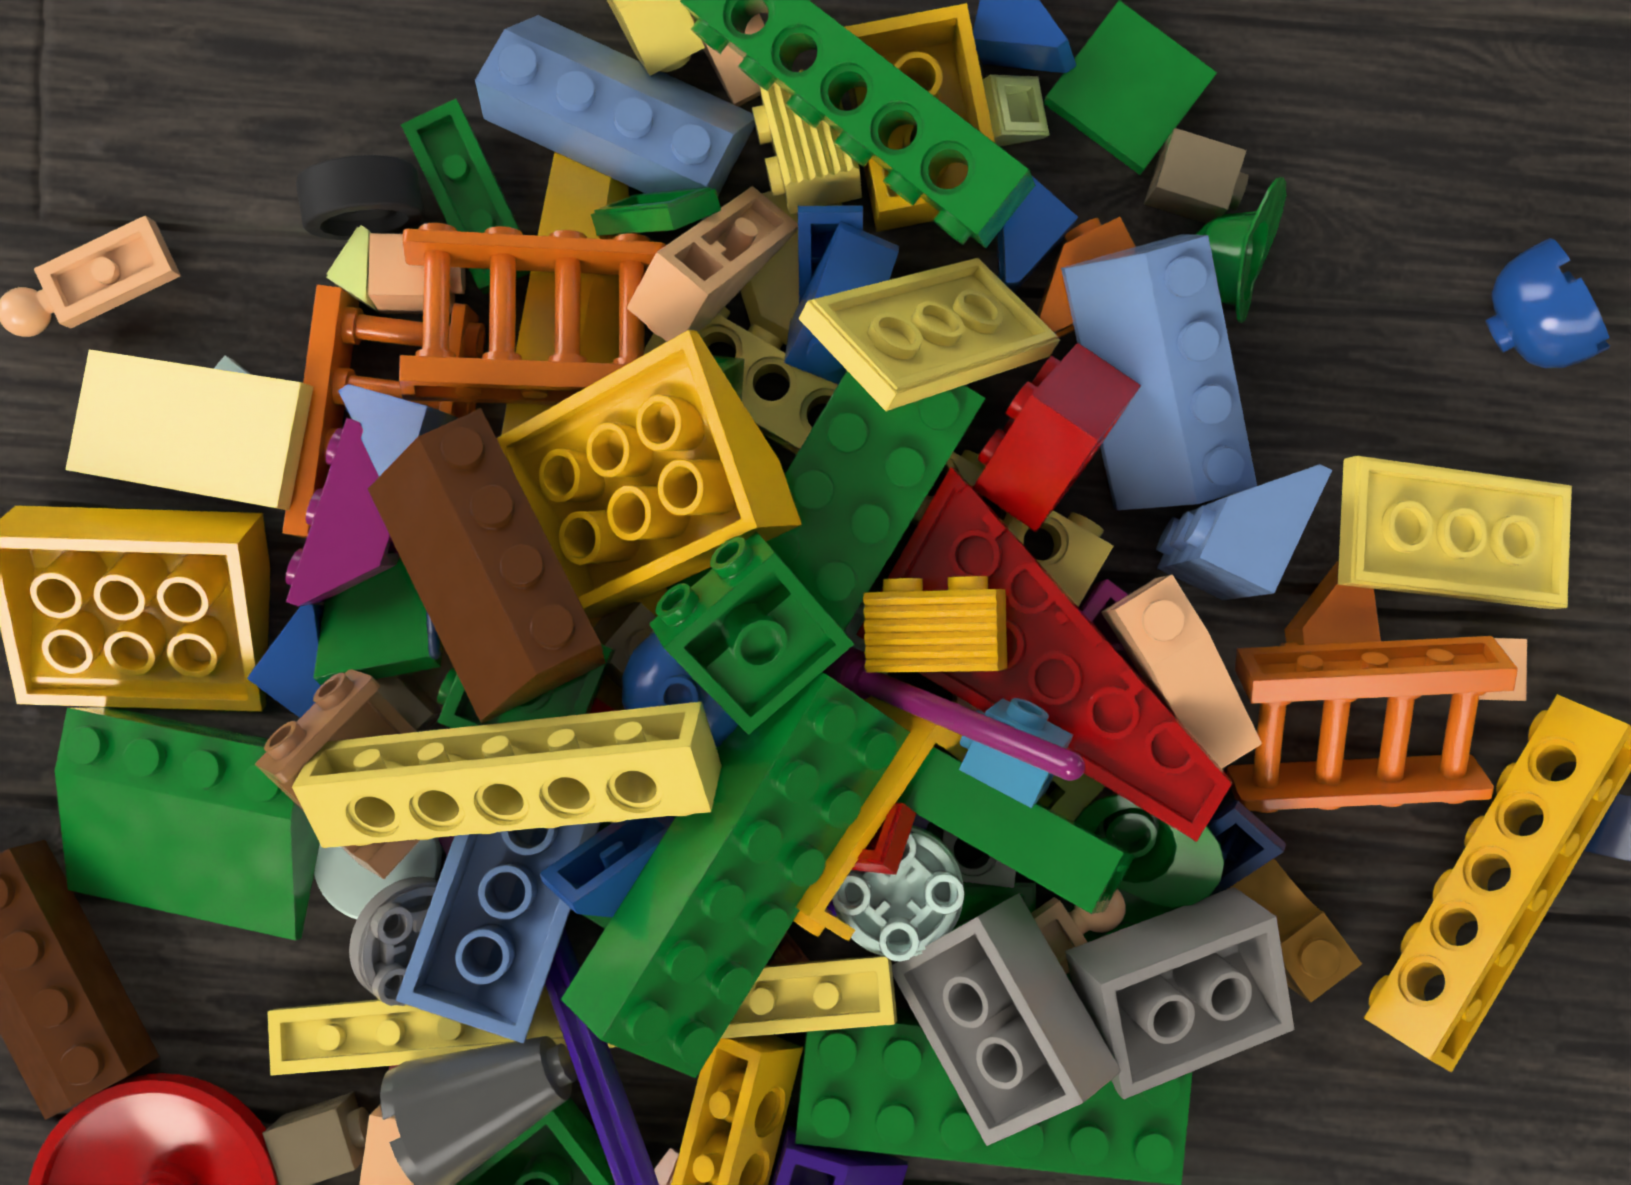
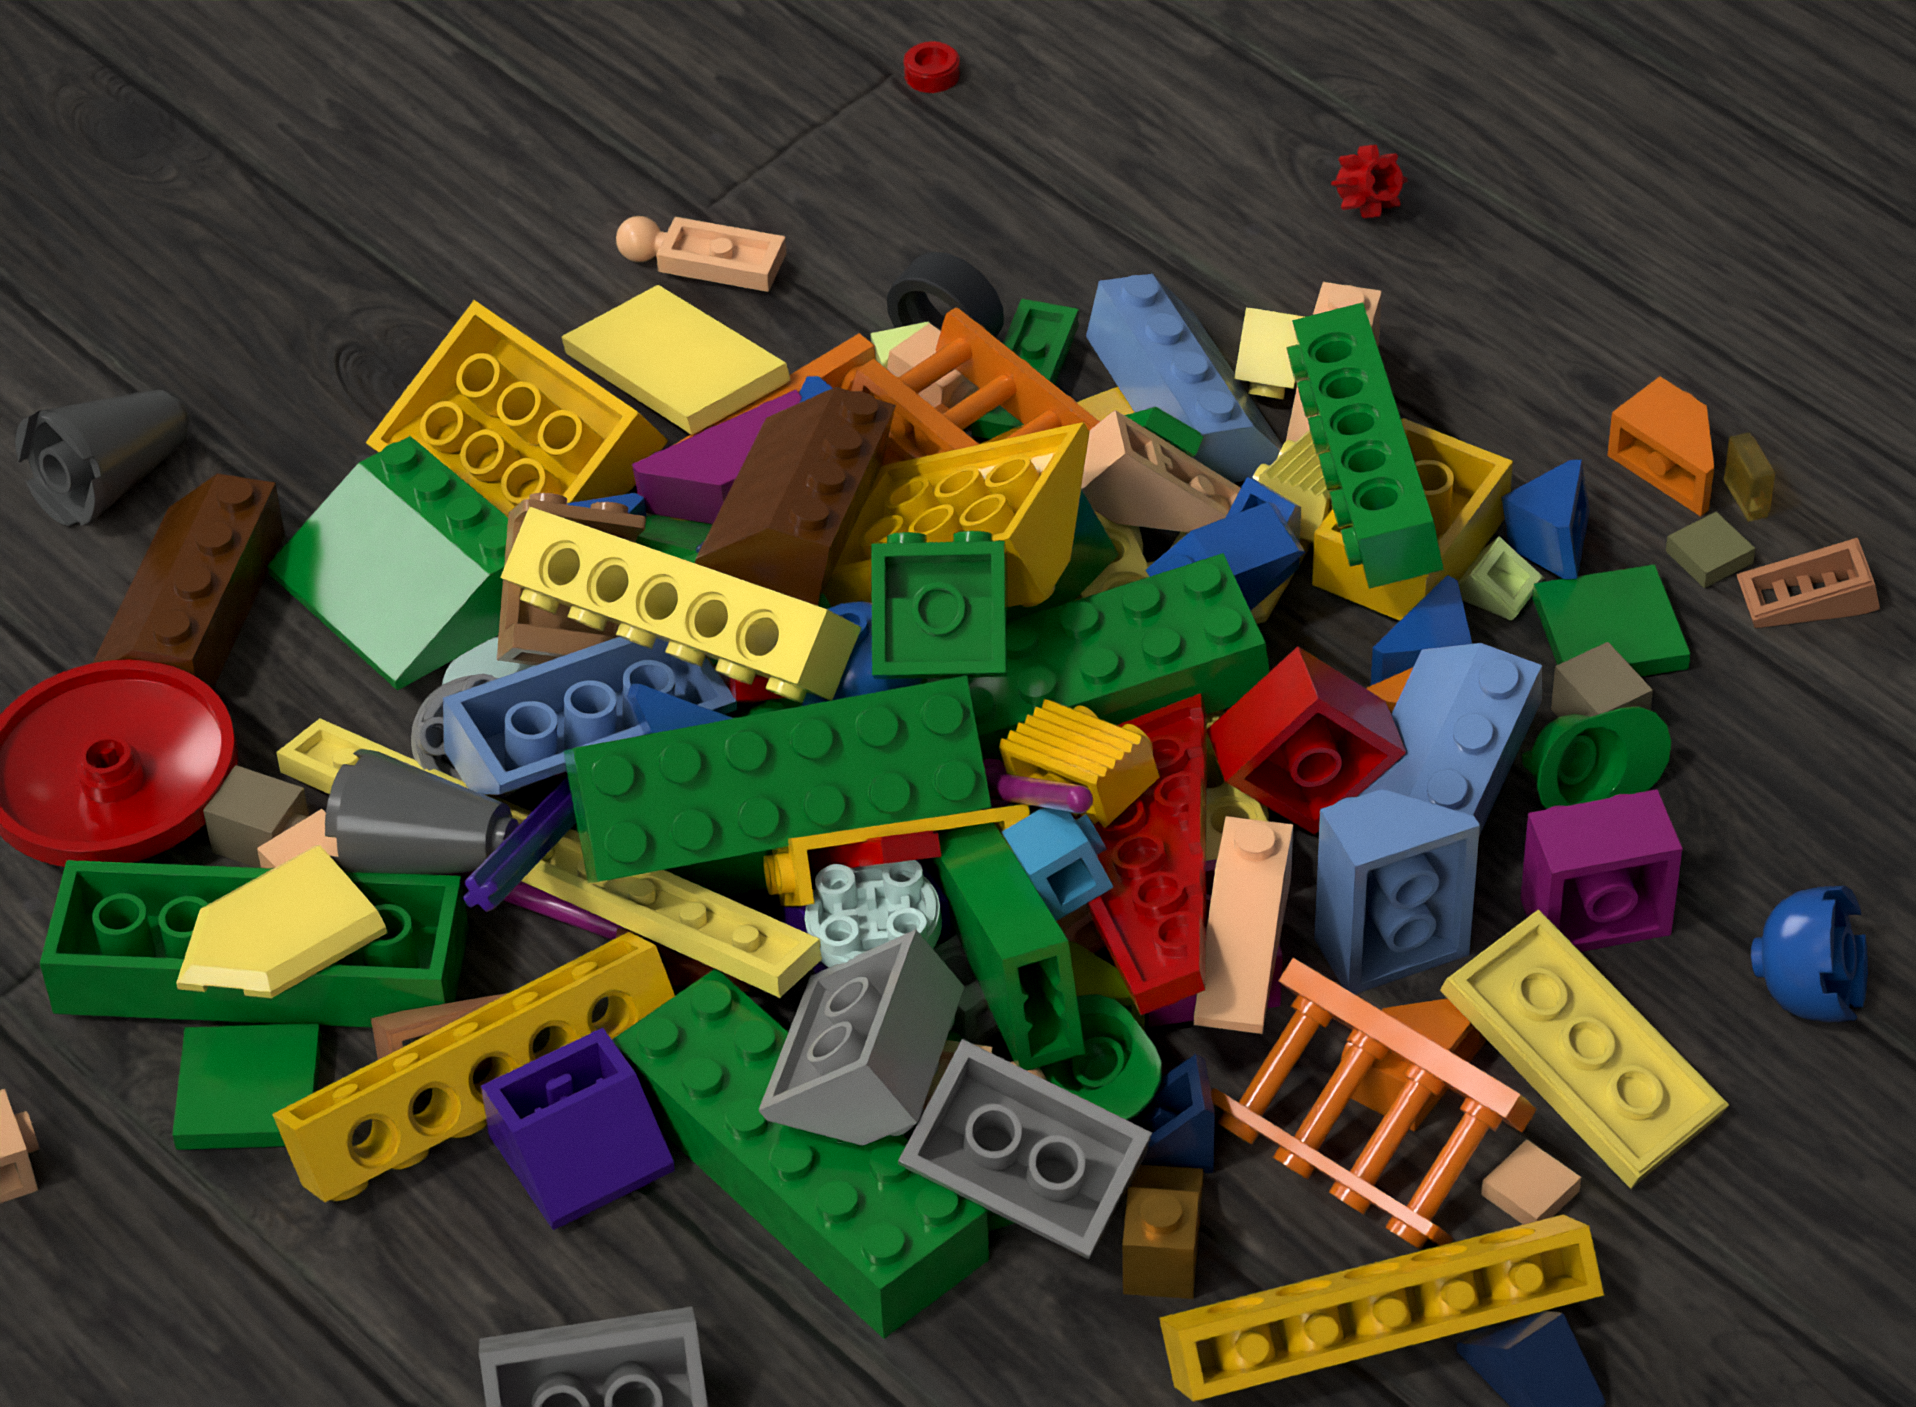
camera: 40 degrees right, 40 degrees down
light yellow tile [799,258,1060,411] -> none
none -> magenta brick [1520,789,1682,952]

